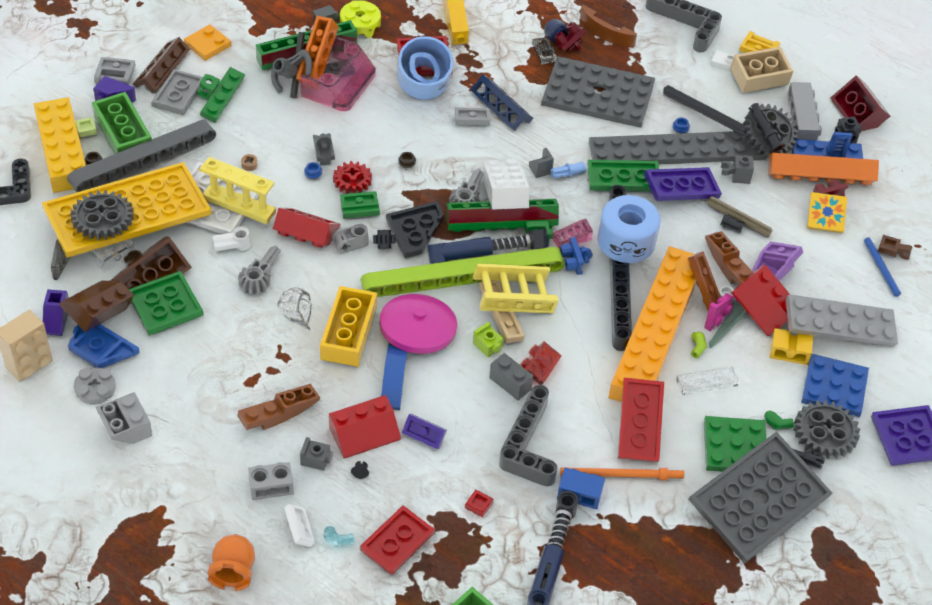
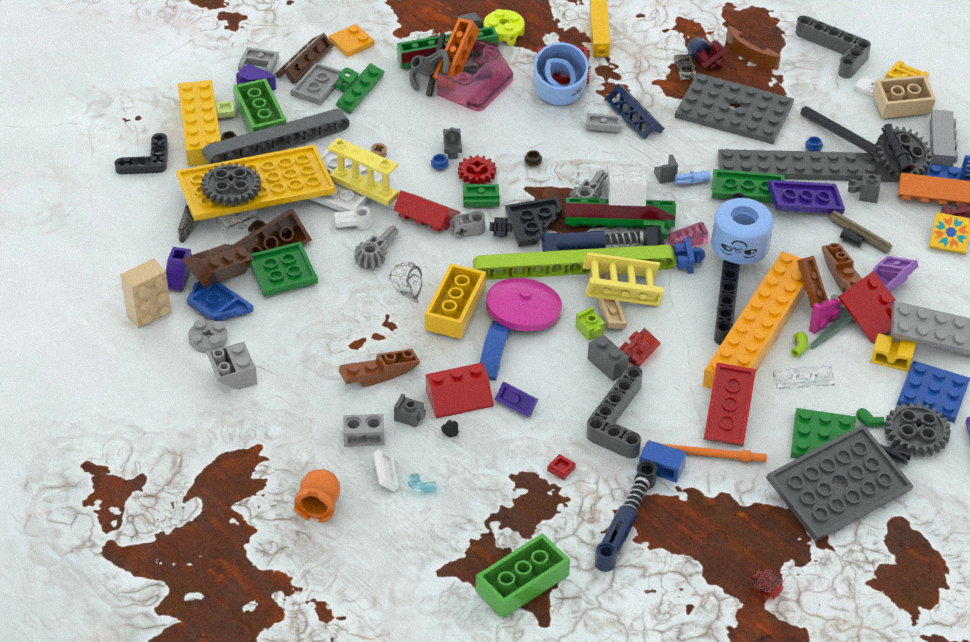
camera: 10 degrees right, 5 degrees down
red plate [360,505,435,575] -> none

